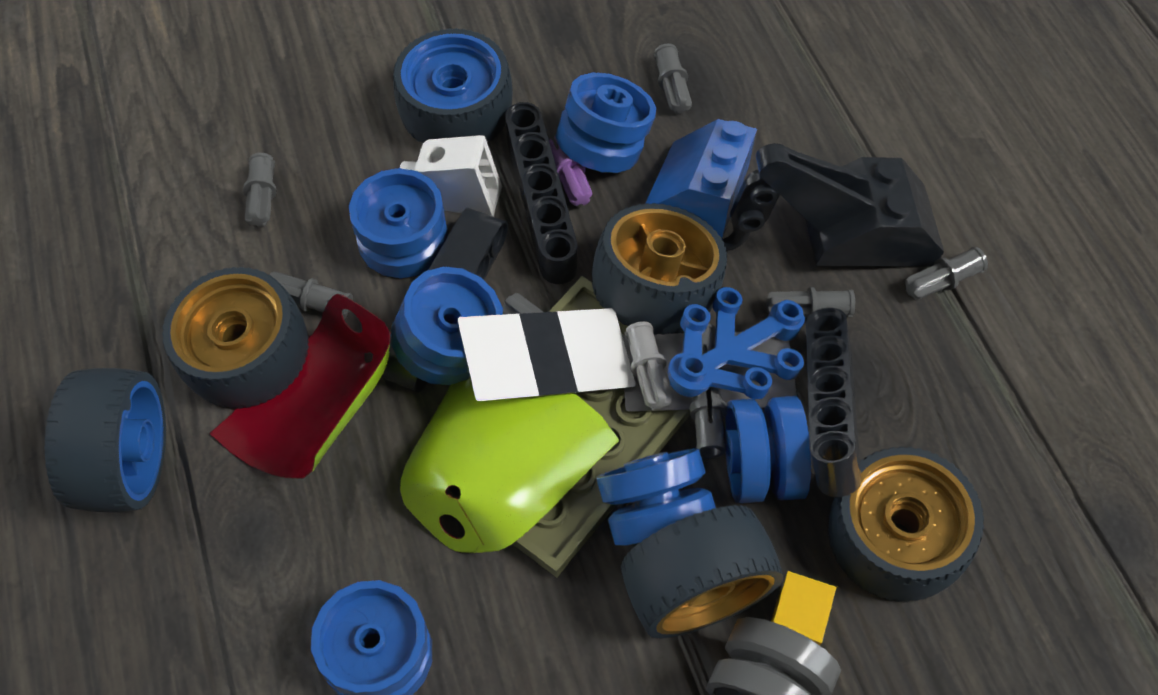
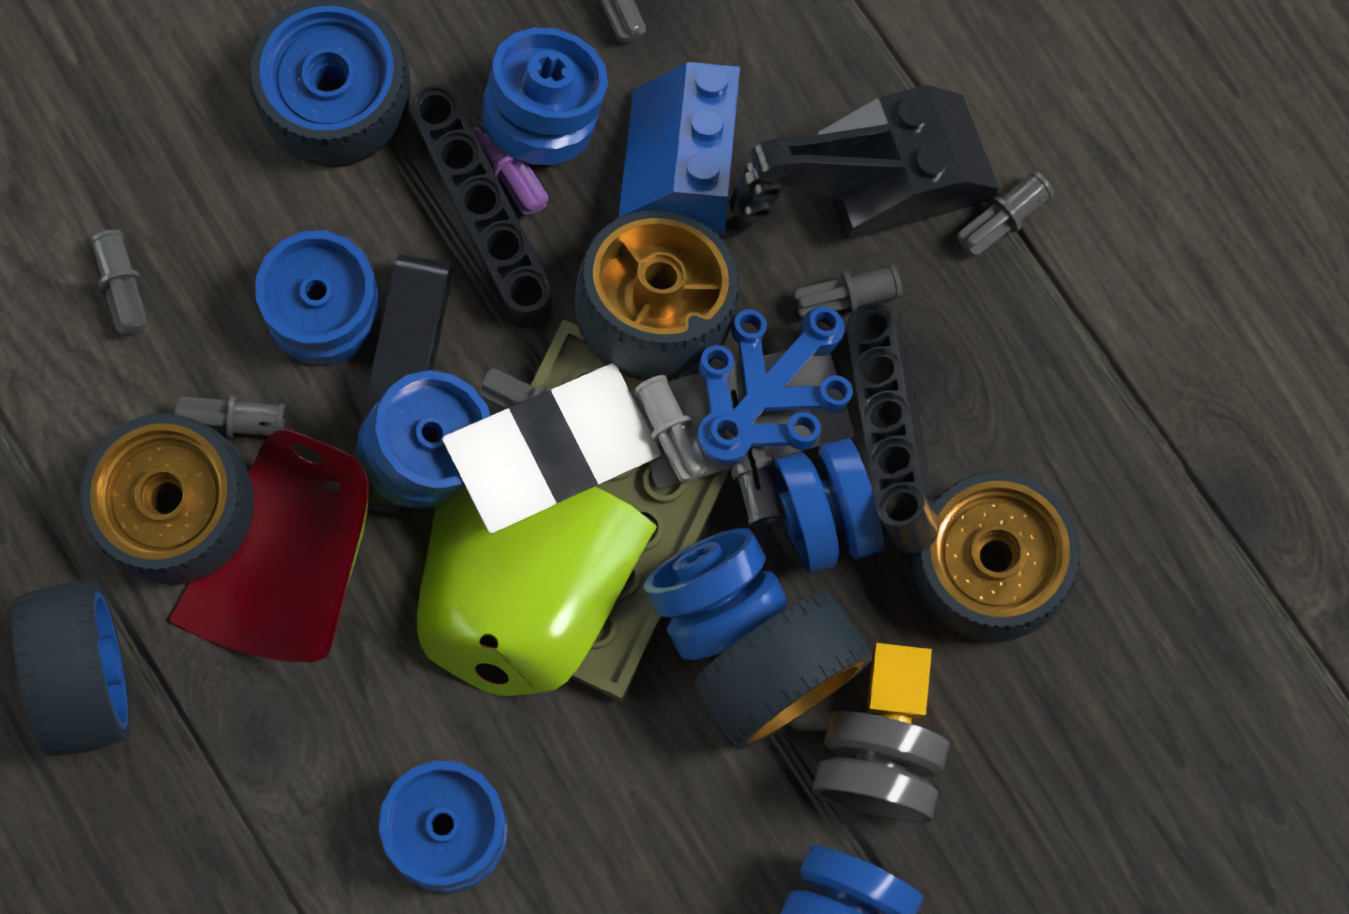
camera: 15 degrees left, 15 degrees up
white torso [400,135,502,216] -> none

